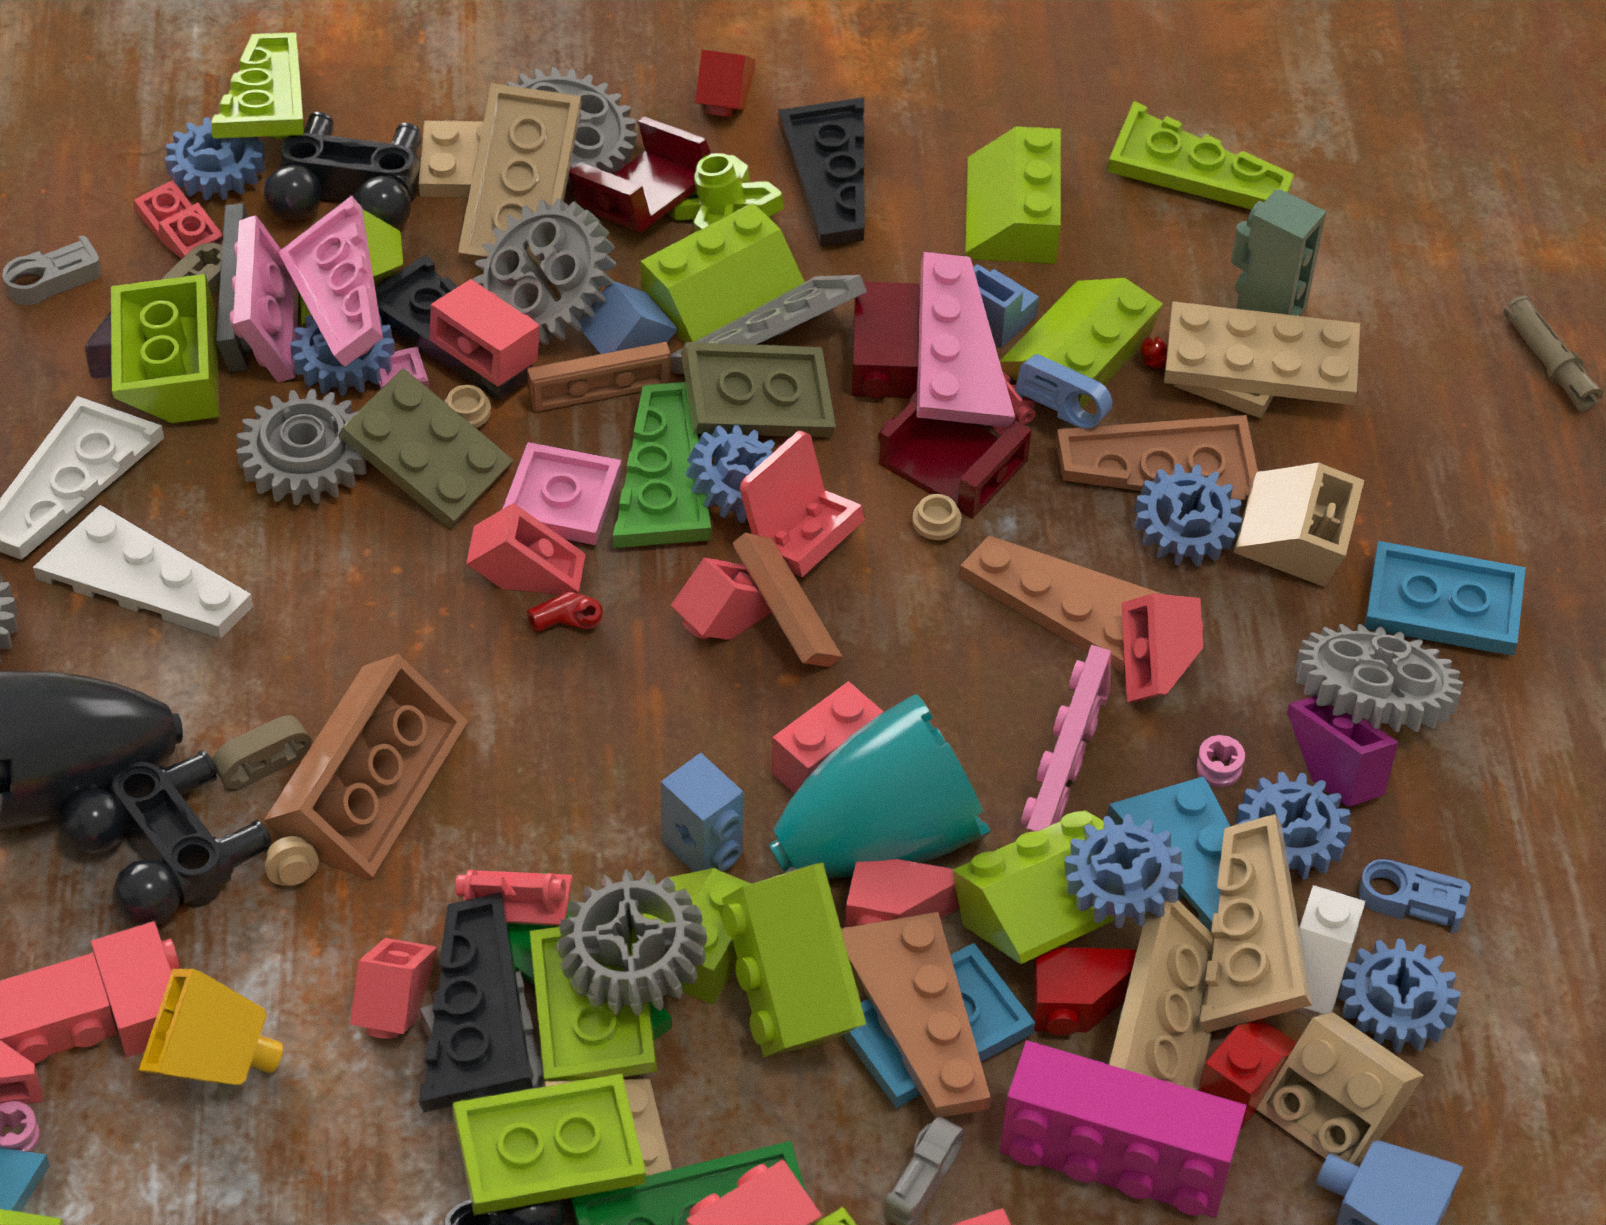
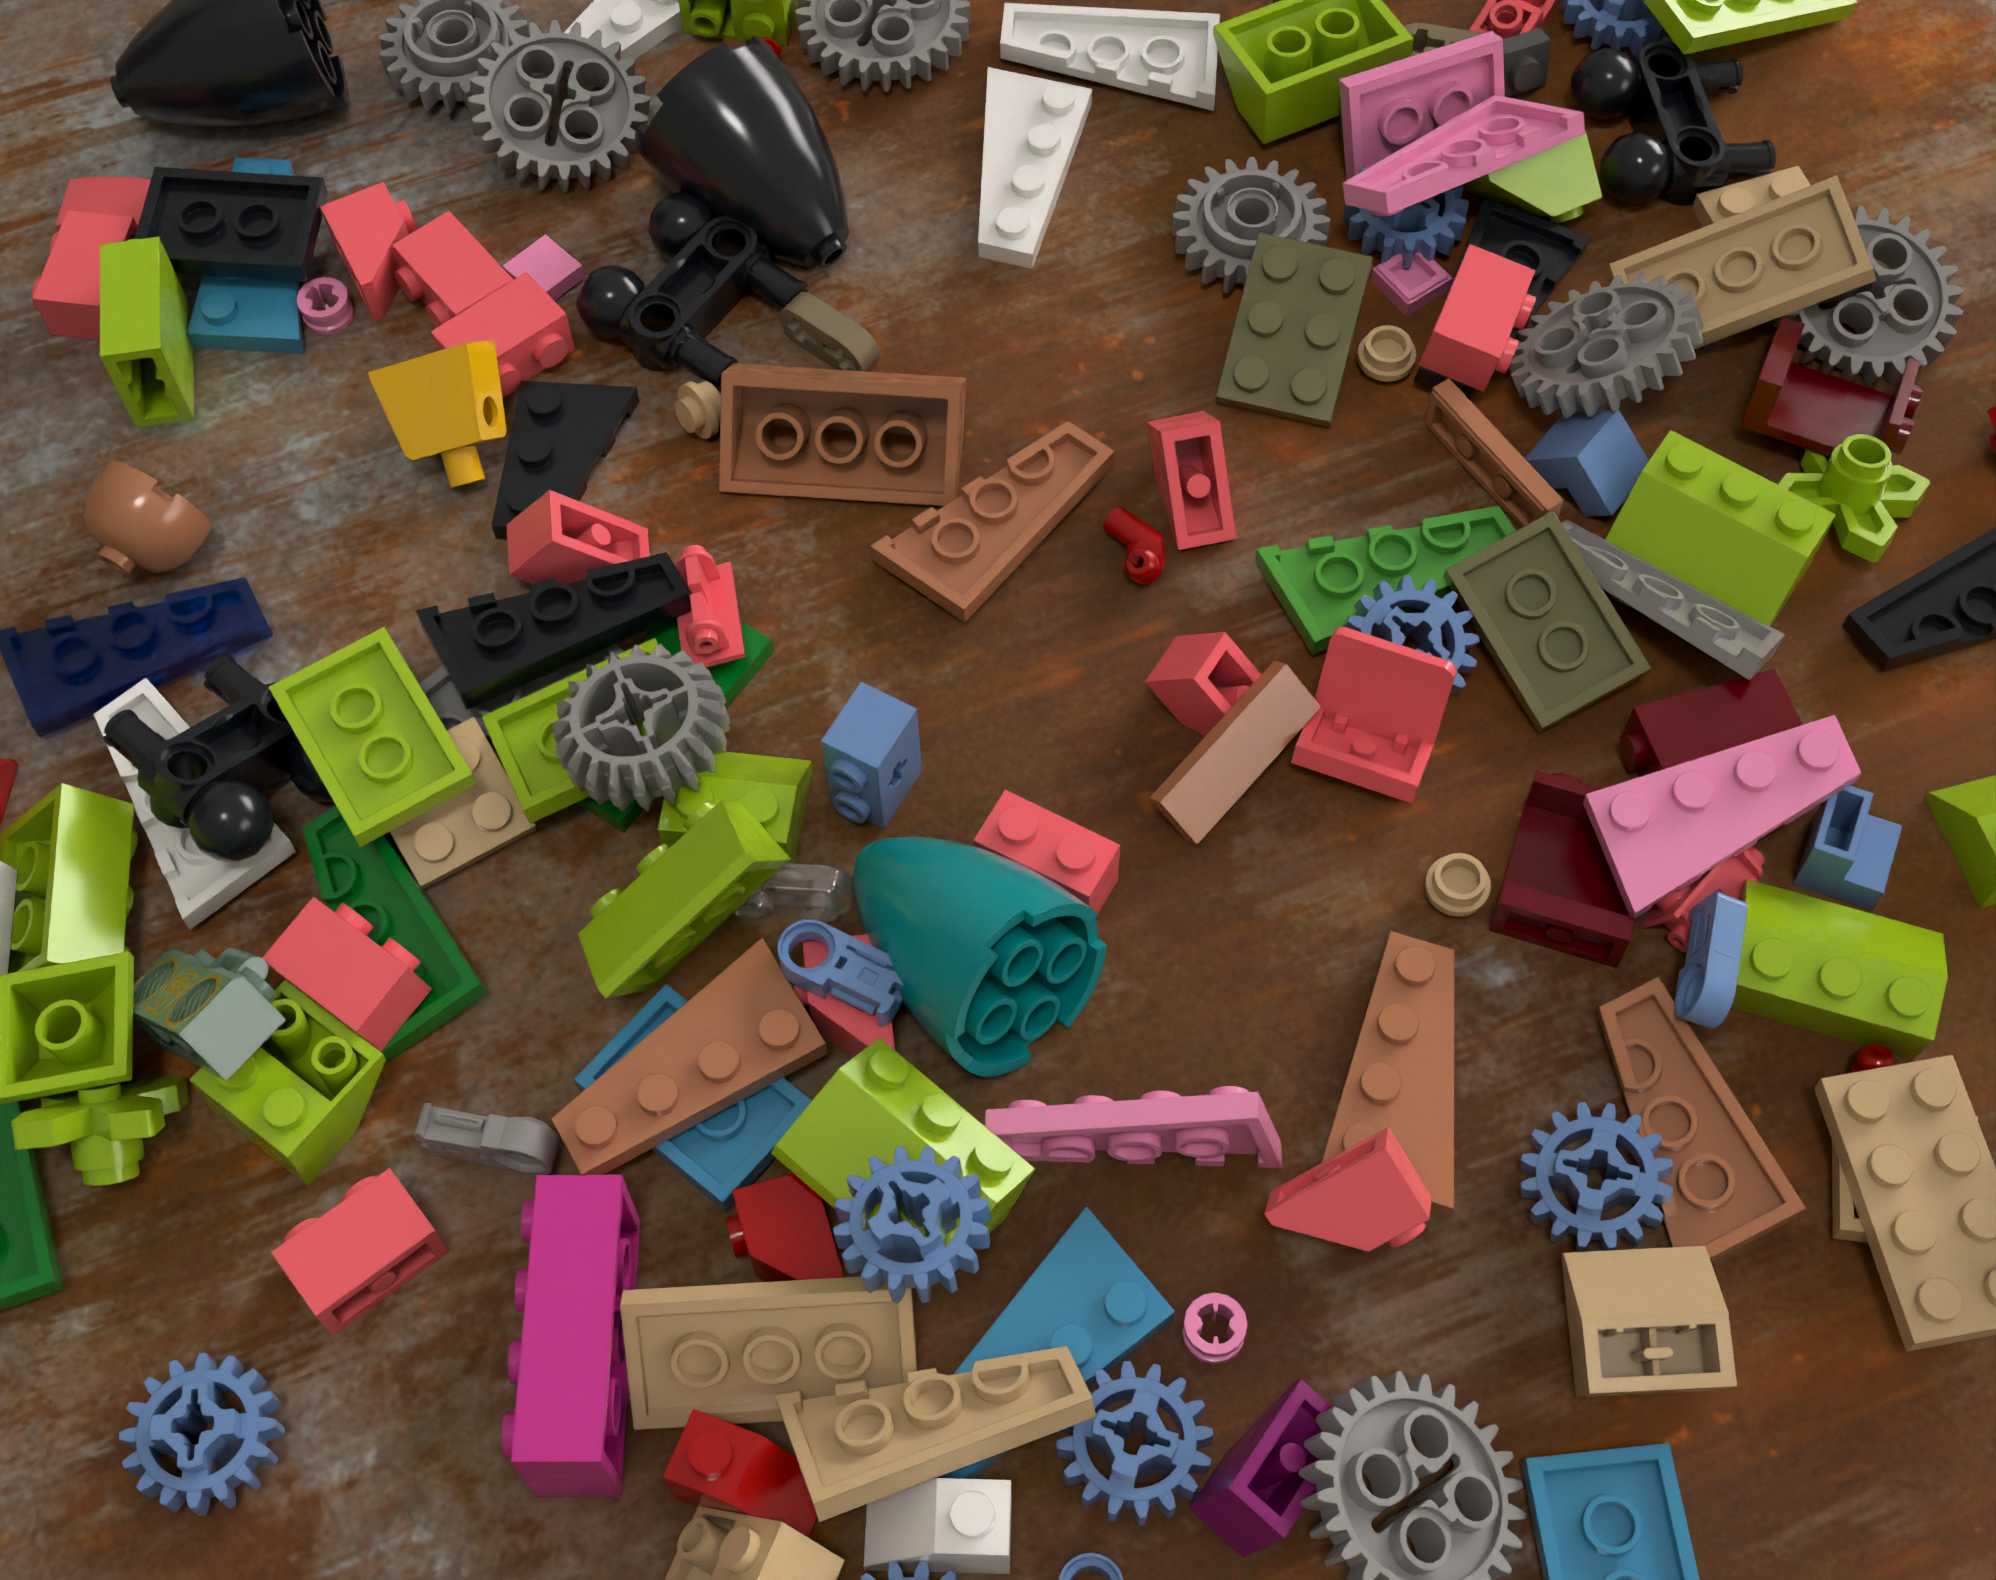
camera: 75 degrees right, 10 degrees up
bright pink plate [503,442,622,545] -> none
none -> black wing [491,381,640,540]
none -> bright pink tile [502,234,585,301]
none -> medium blue piece [778,919,903,1027]
none -> nougat wing [870,421,1115,623]

